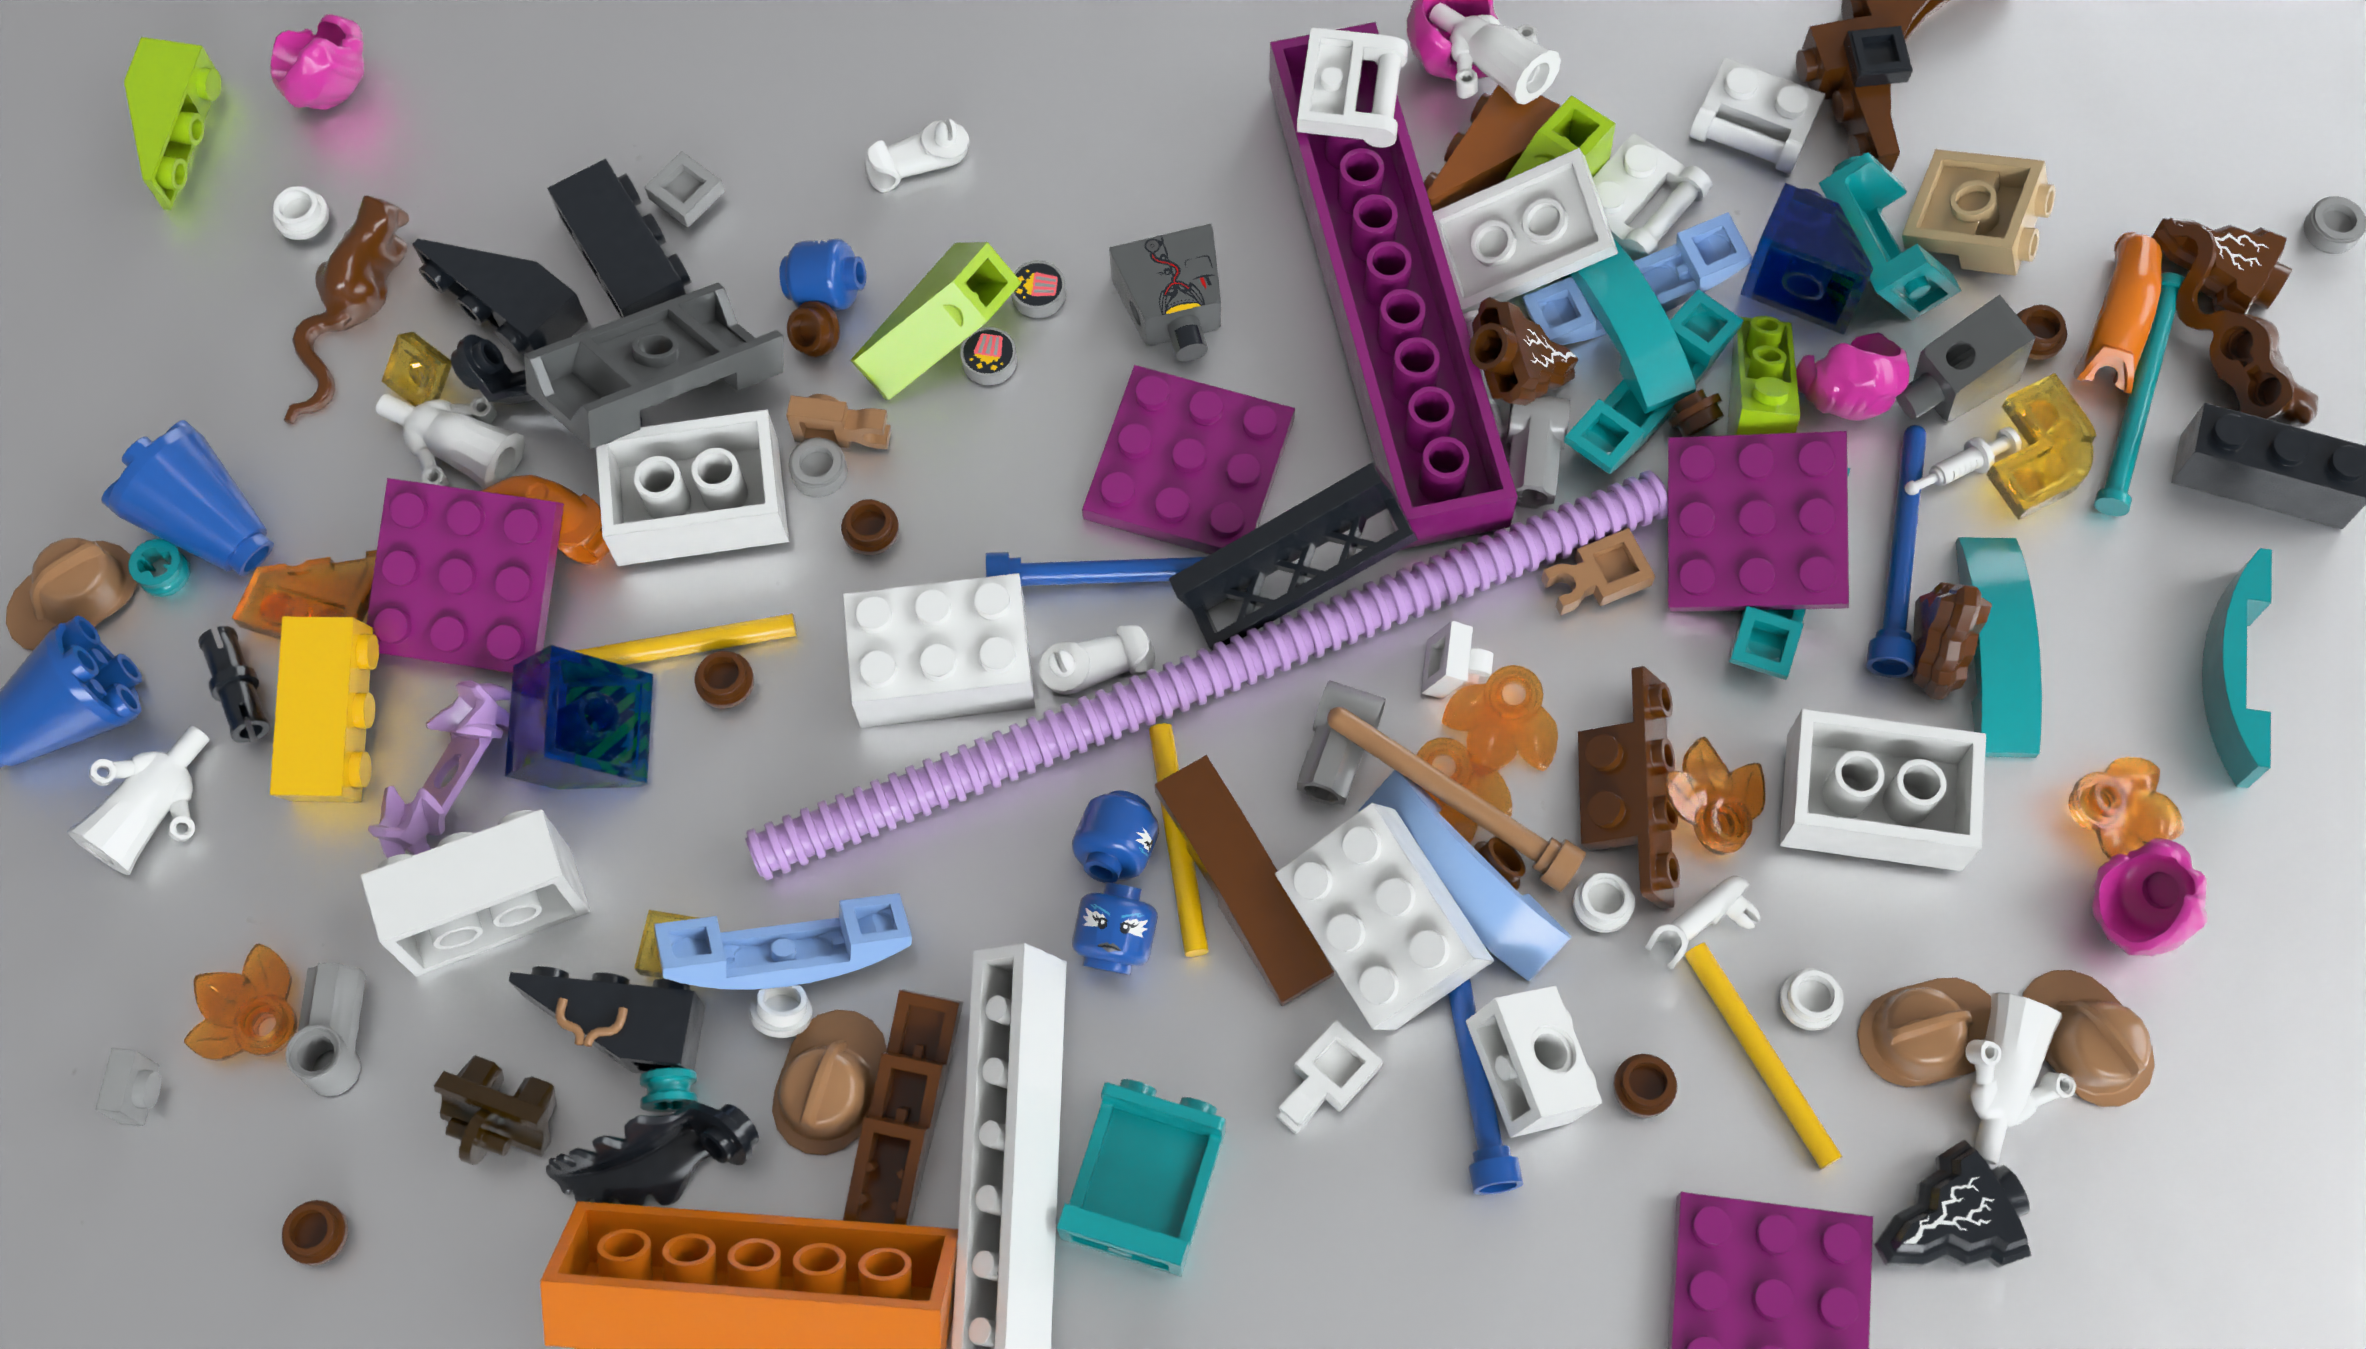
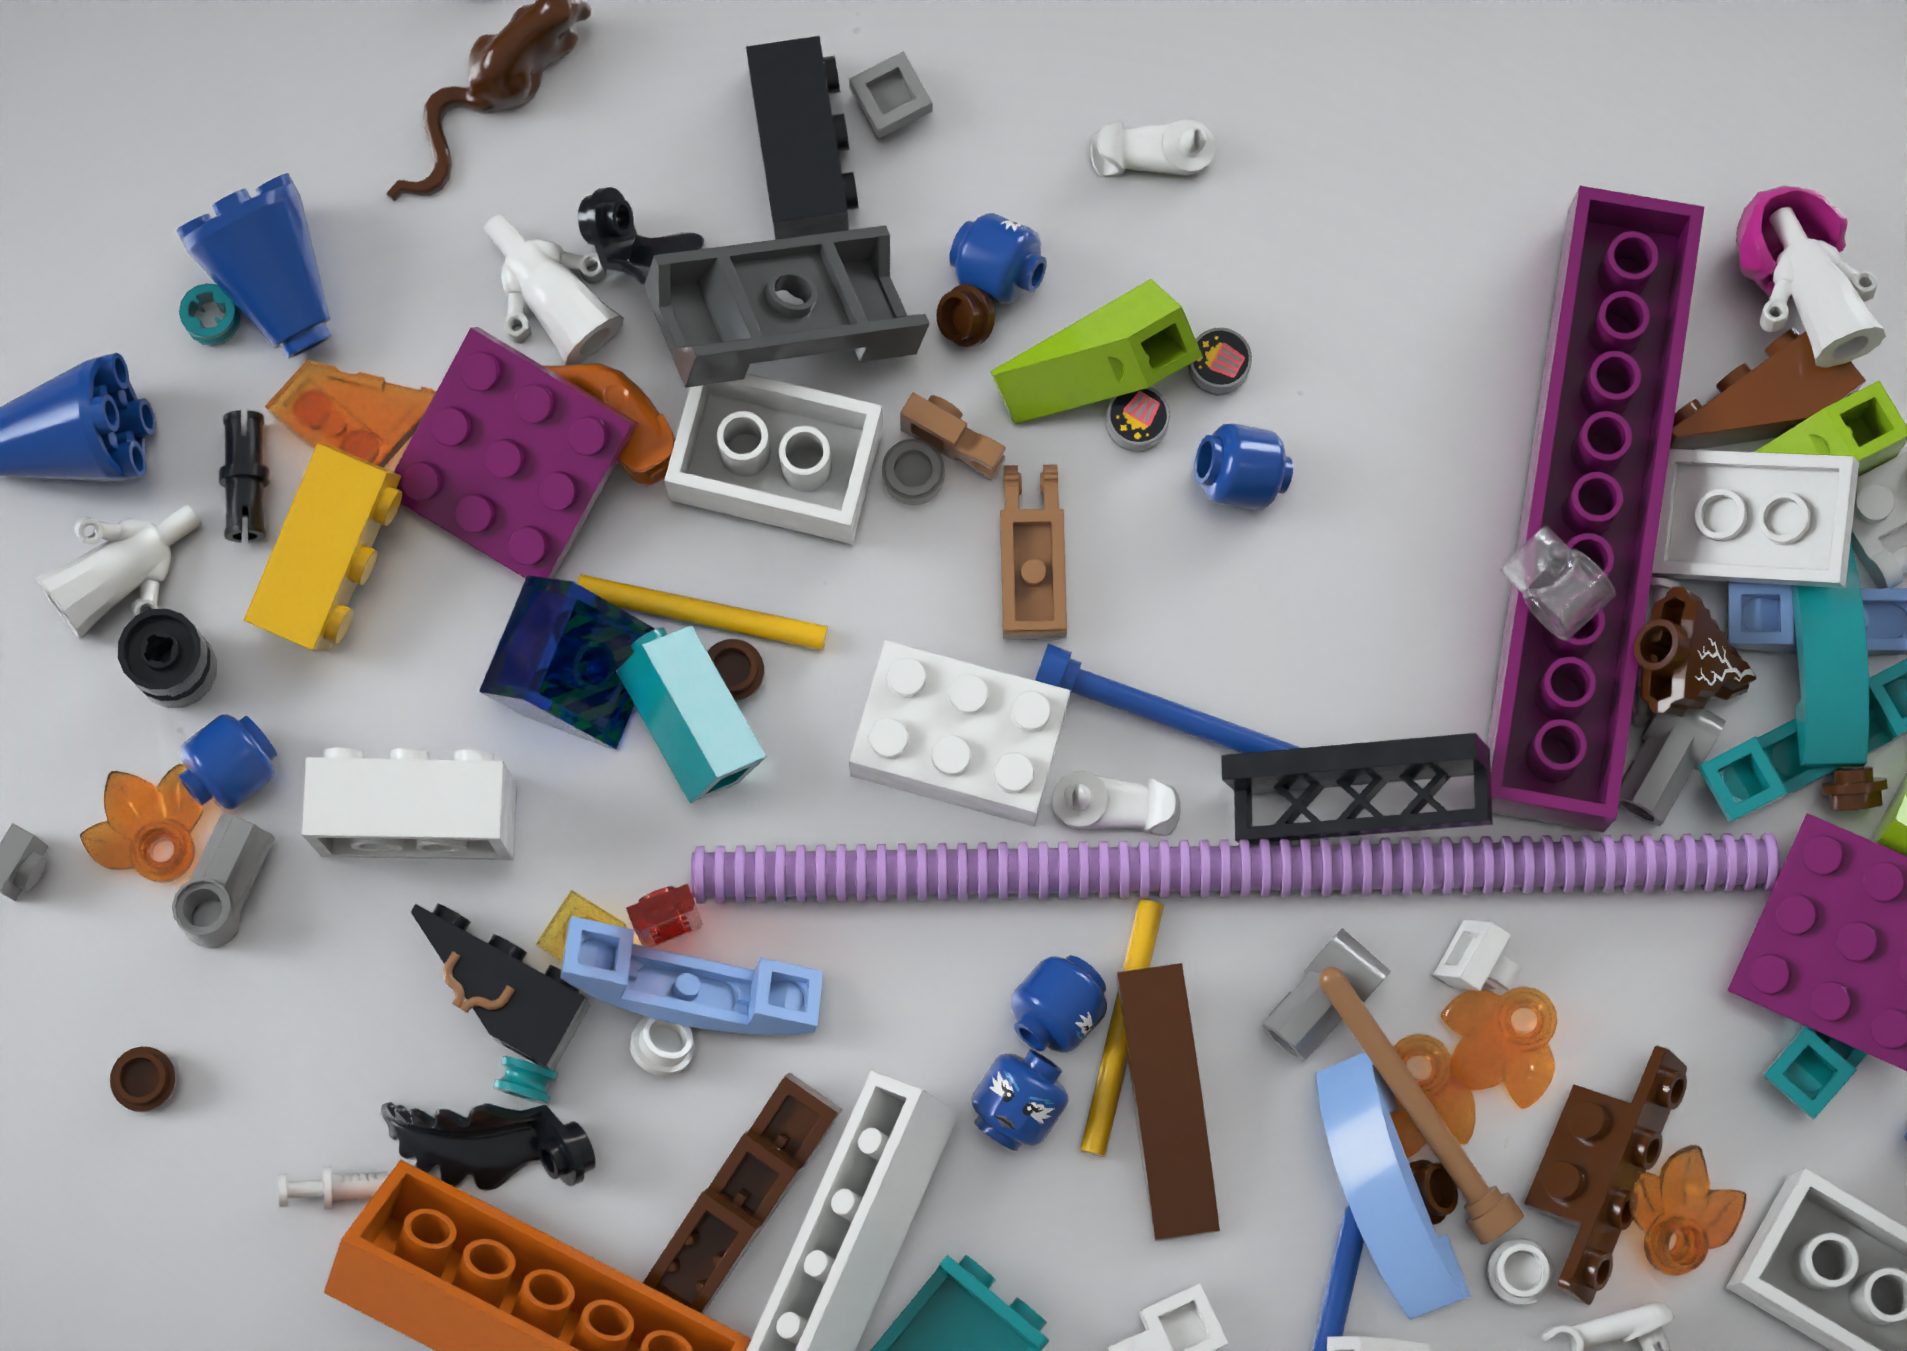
camera: 20 degrees right, 10 degrees up
medium nougat piece [6,538,138,651] -> none
lavender piece [368,680,518,858] -> none
clear yellow plate [381,332,452,407] -> none
black slope [412,239,588,356] -> none
dark brown hips [434,1055,556,1165] -> none
medium nougat piece [772,1010,887,1155] -> none
reddish brown plate [841,499,899,556] -> none
magenta plate [1082,365,1295,555] -> none
dark grey torso [1109,224,1221,362] -> none
white brick [1275,803,1494,1030] -> none
white plate [1297,27,1408,148] -> none
medium nougat plate [1541,528,1655,616] -> none
none -> black wheel [118,609,217,708]
none -> blue head [178,714,278,810]
none -> white piece [278,1166,388,1210]
none -> brick [616,625,767,803]
none -> clear red plate [626,883,704,948]
none -> medium nougat hinge [1000,464,1067,639]
none -> blue head [1194,423,1293,510]
none -> clear piece [1500,526,1616,641]

